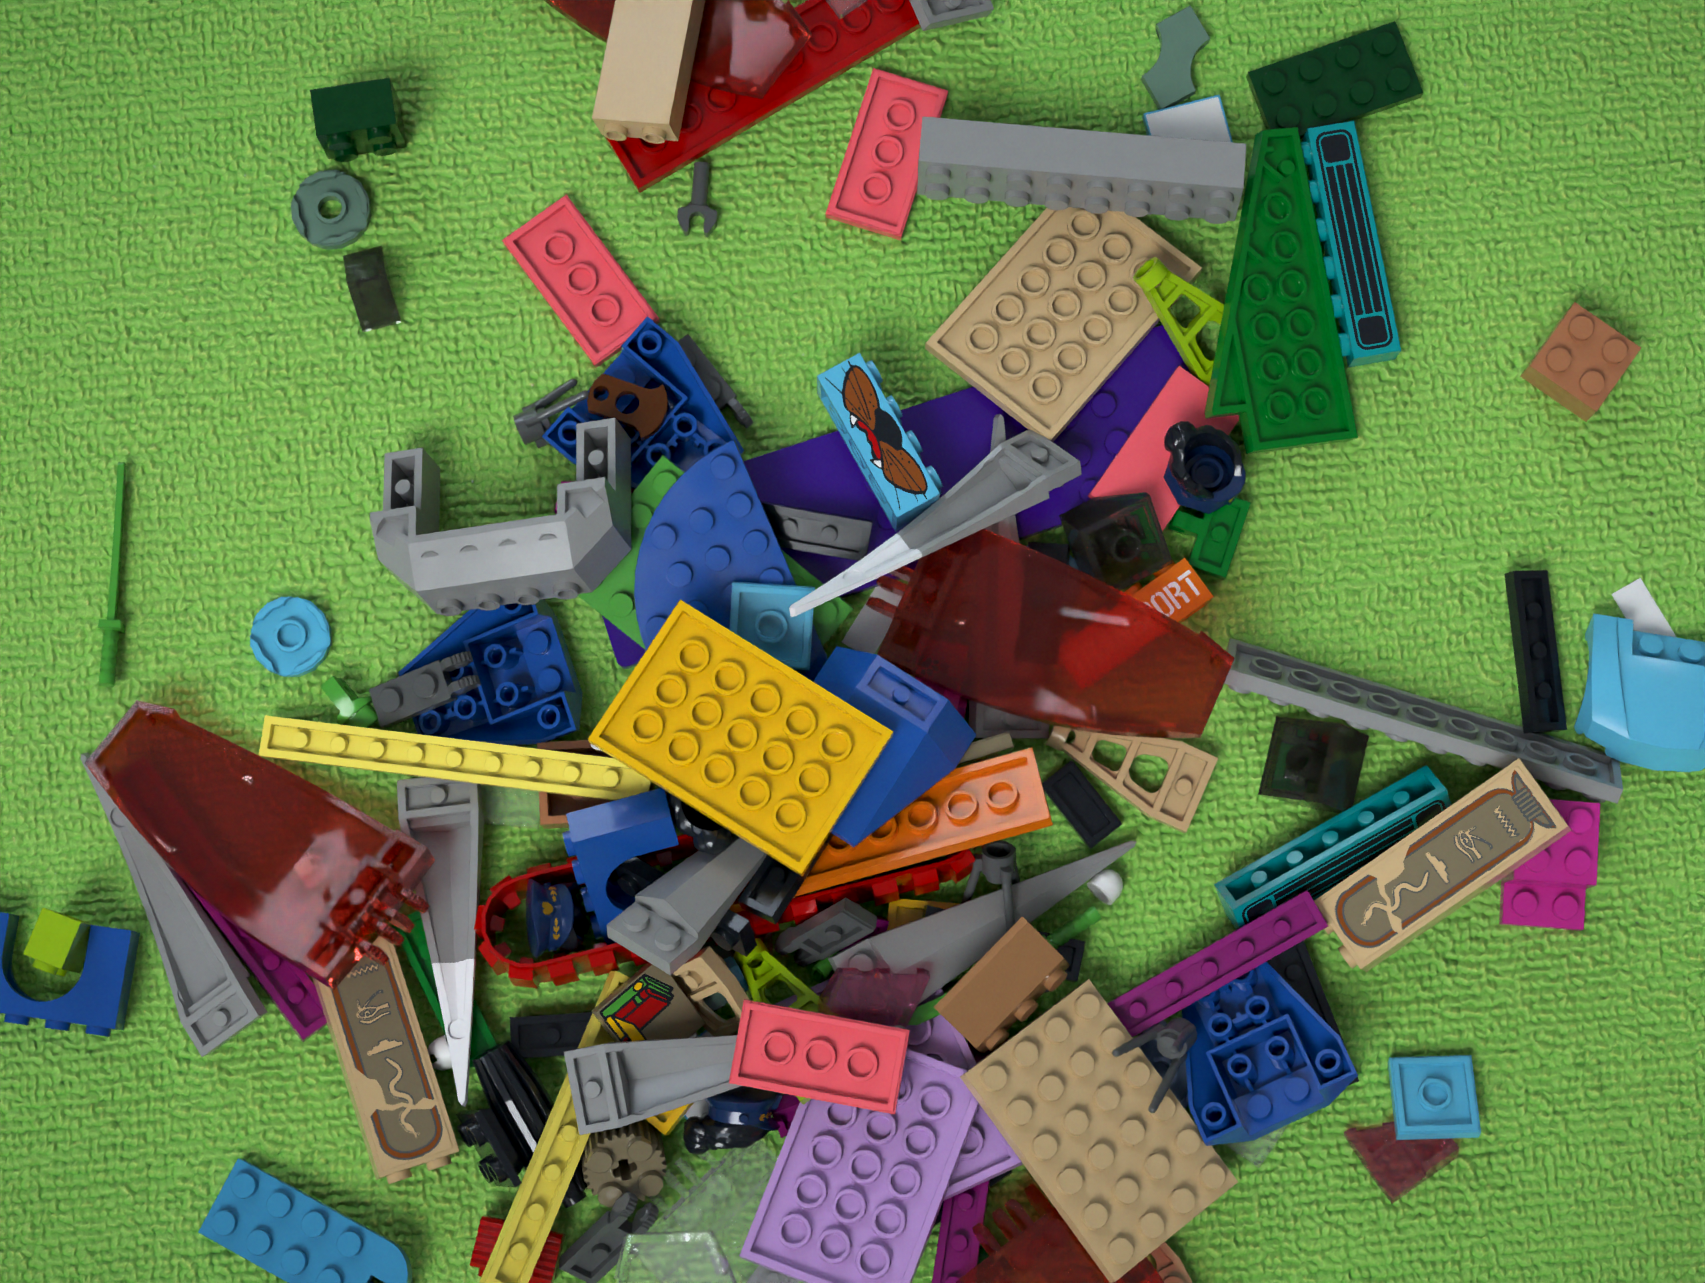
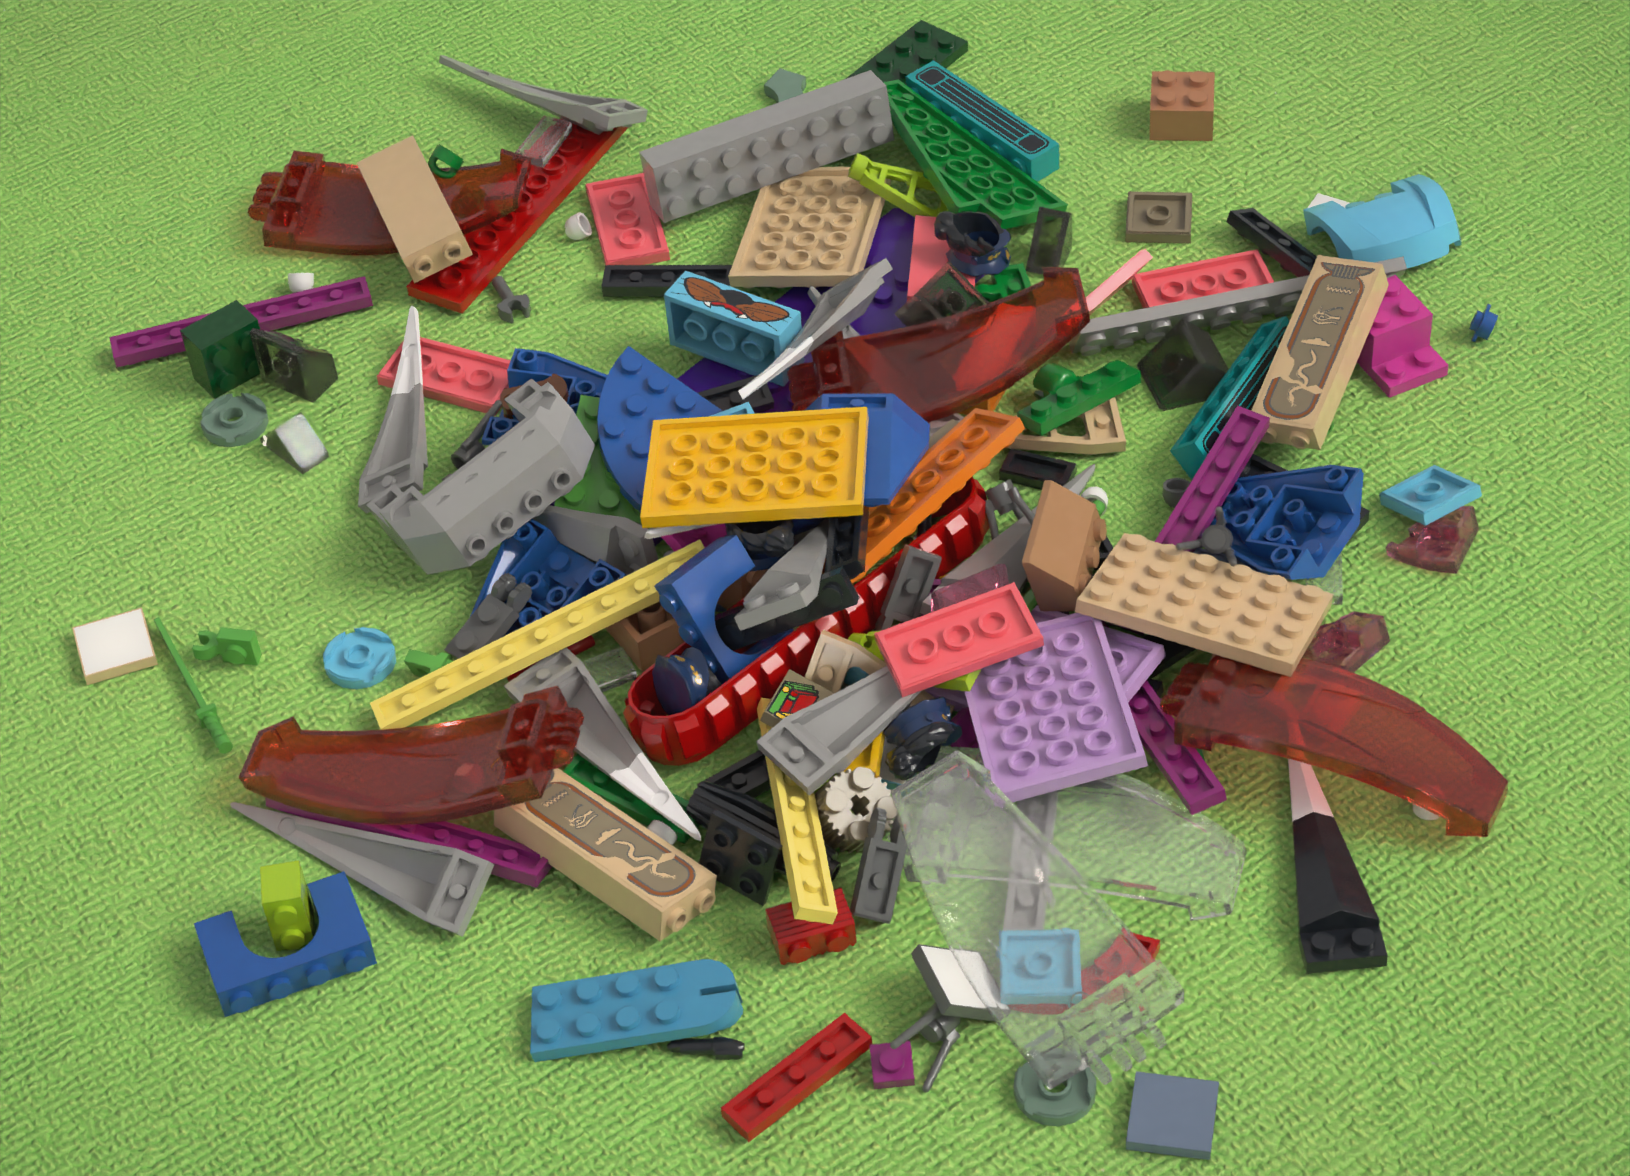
camera: 25 degrees left, 35 degrees down
none -> white tile [72,607,158,685]
none -> magenta plate [109,276,373,368]
none -> bright green plate [192,627,262,666]
none -> clear smoke slope [250,328,338,403]
none -> white hinge [288,273,314,293]
none -> light grey plate [358,306,428,513]
none -> light grey plate [442,474,658,575]
none -> white hinge [565,212,592,240]
none -> black plate [602,265,732,297]
none -> green plate [1017,360,1141,436]
none -> clear smoke slope [1026,207,1072,278]
none -> tile [1035,249,1153,357]
none -> dark tan tile [1125,191,1192,244]
none -> coral tile [1132,249,1274,308]
none -> dark grey hinge [1163,478,1190,508]
none -> slope [1300,611,1390,679]
none -> blue plate [1469,304,1498,342]

